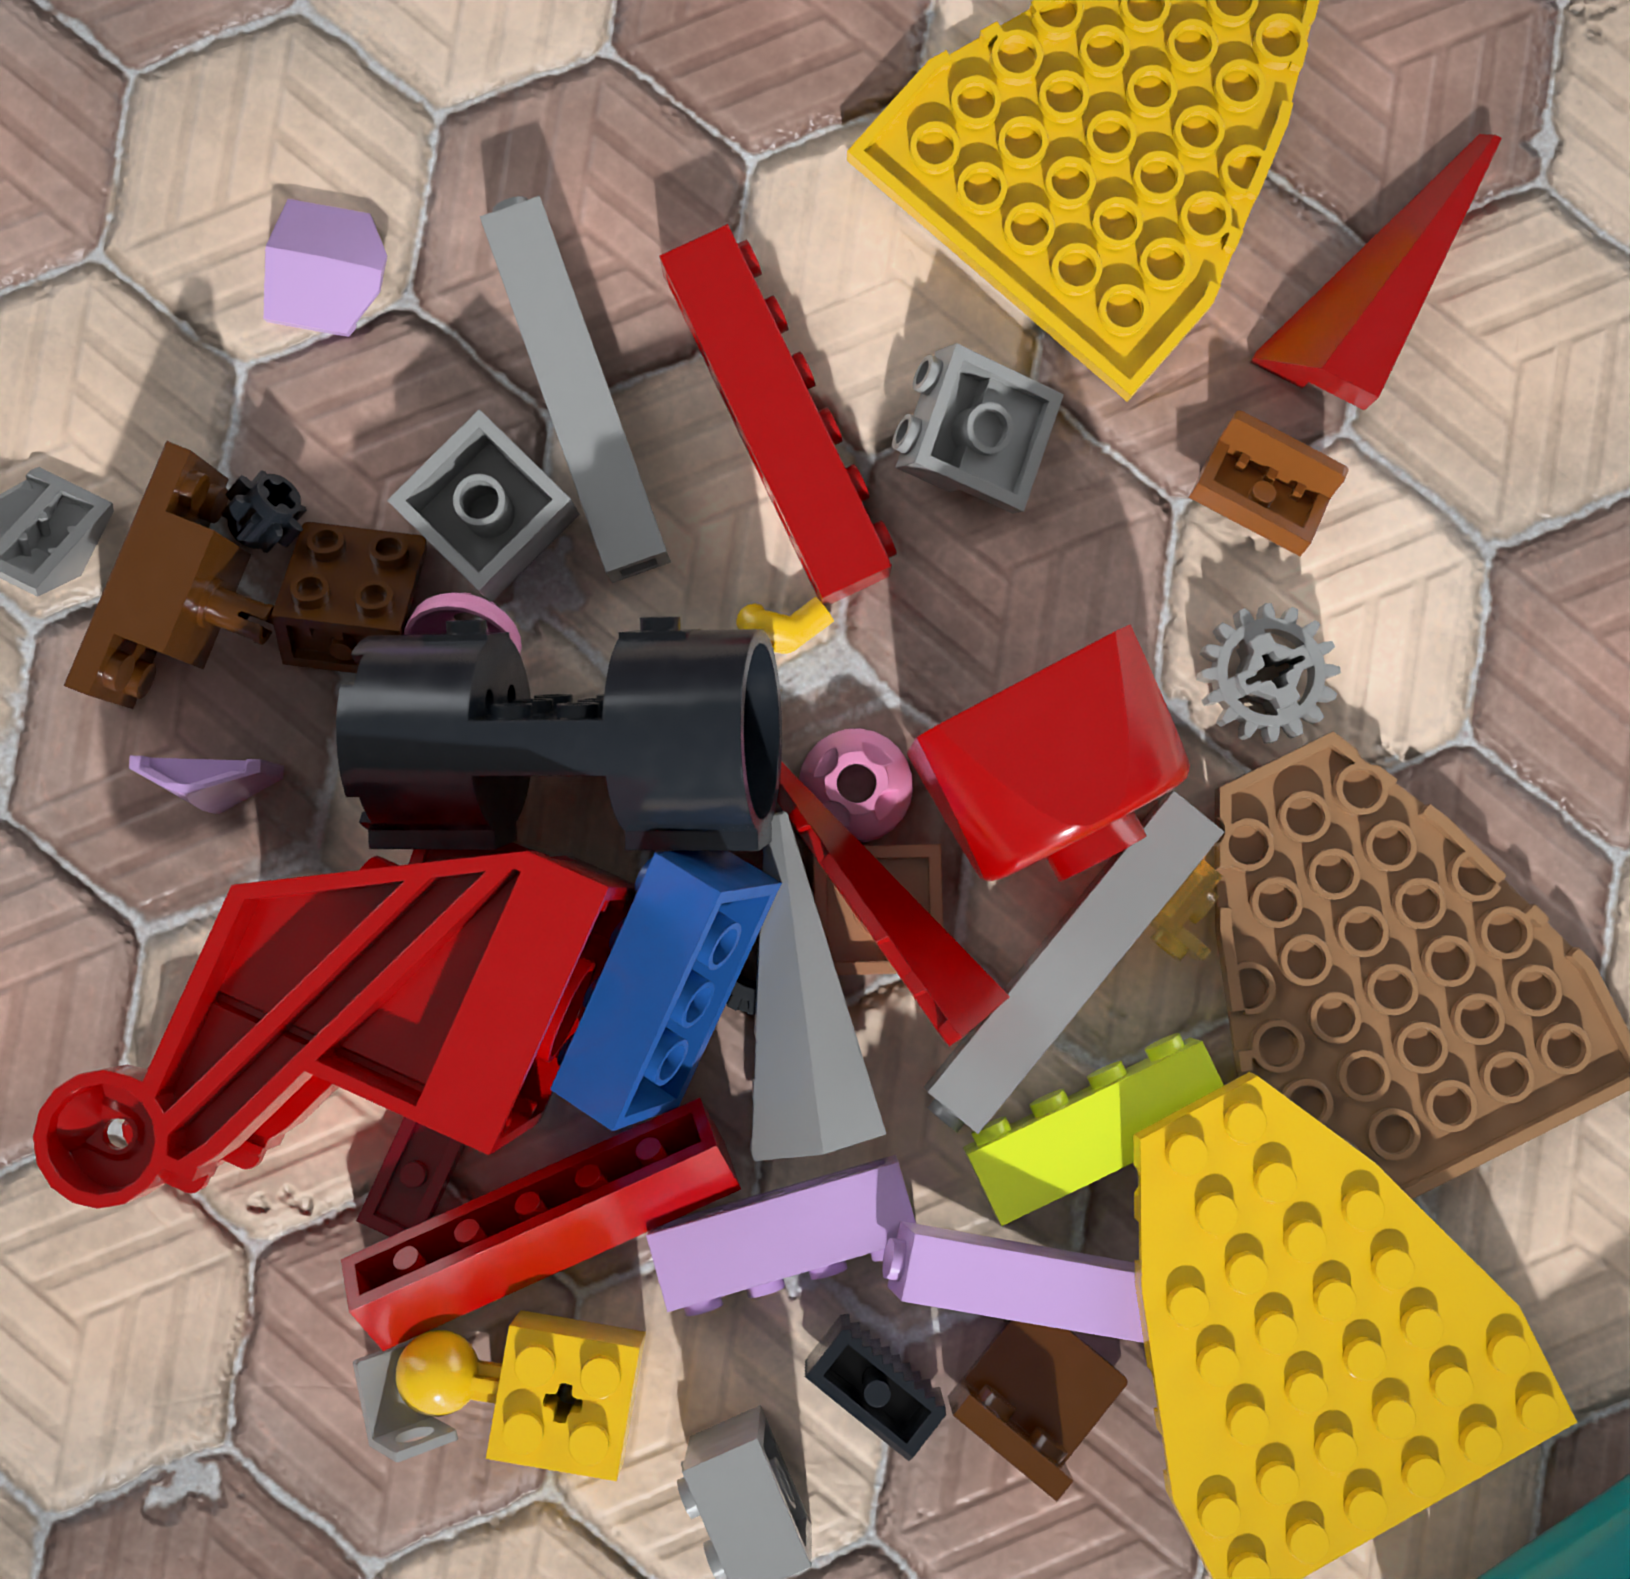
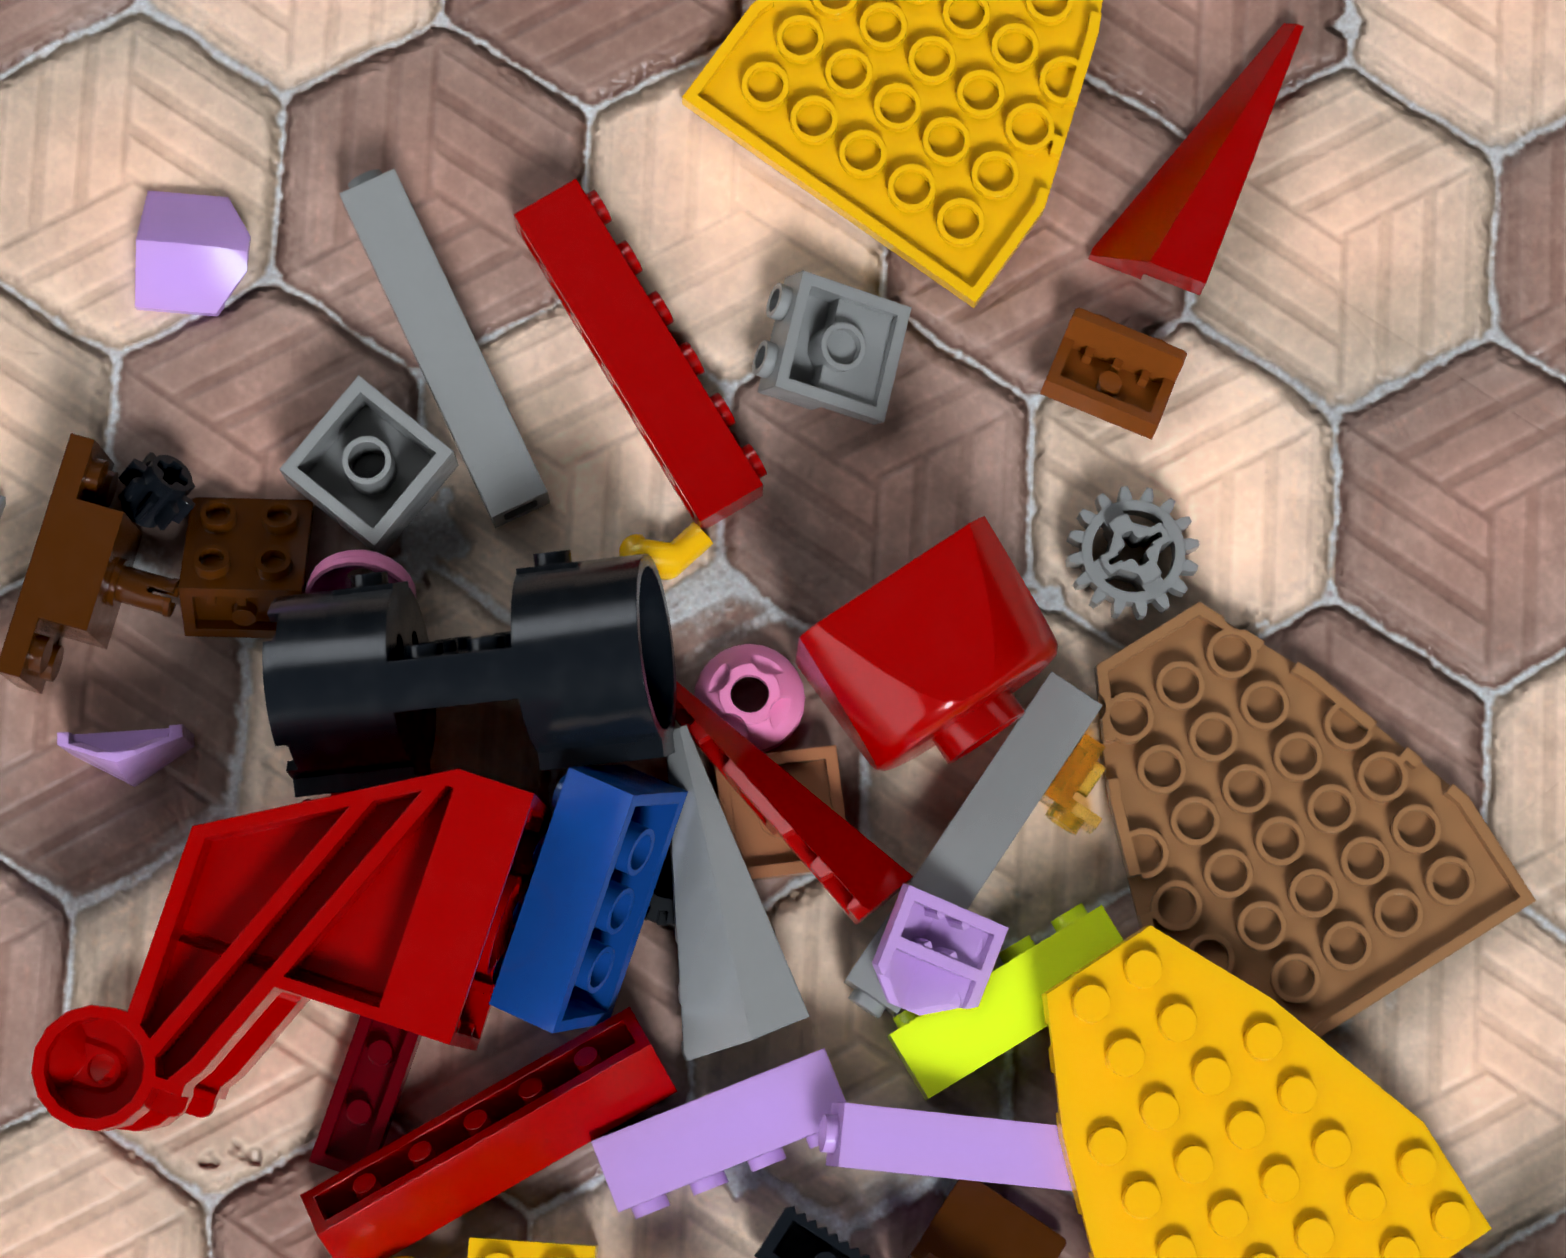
camera: 10 degrees left, 5 degrees down
none -> lavender slope [872,883,1009,1016]

